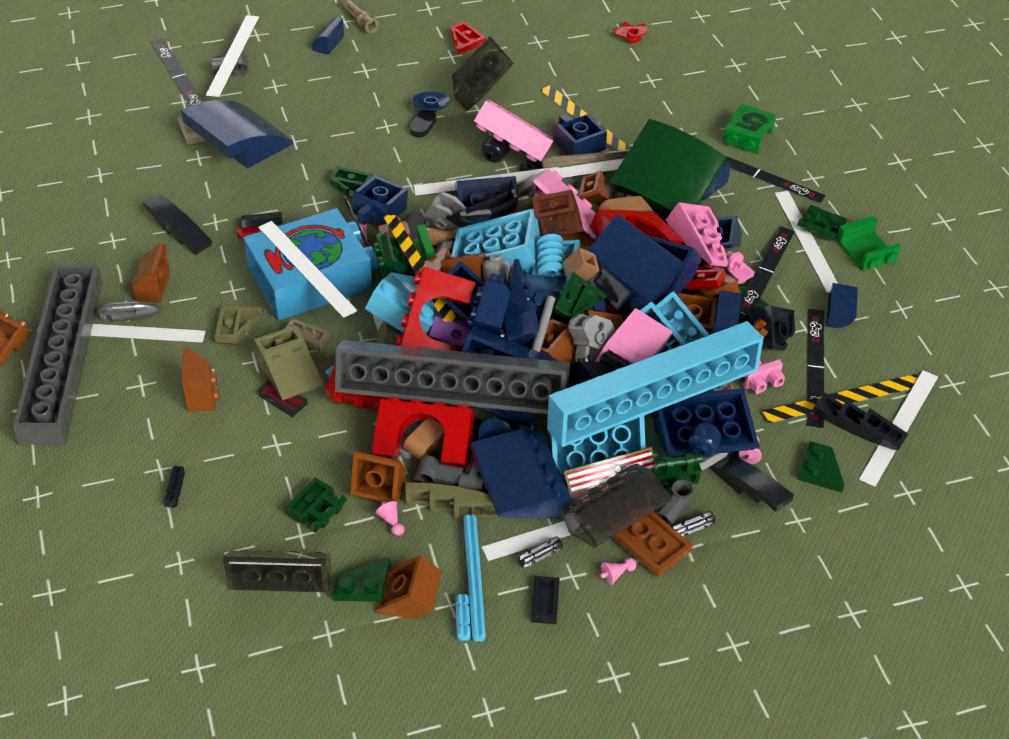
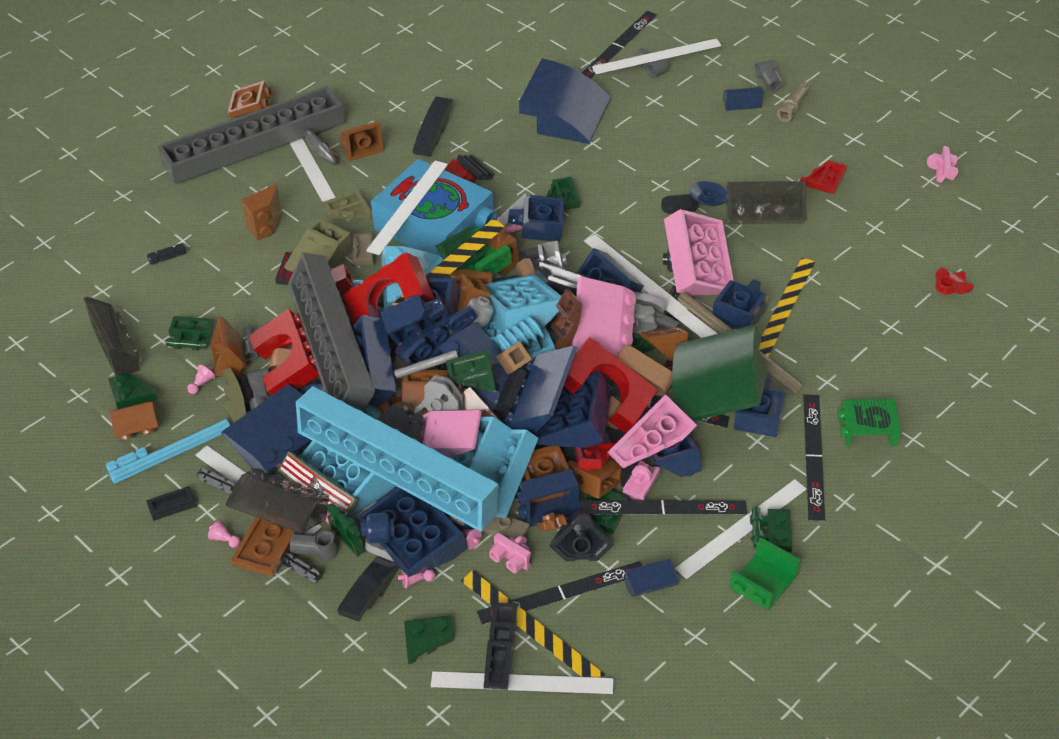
camera: 65 degrees right, 0 degrees up
none -> dark grey piece [755,60,783,92]

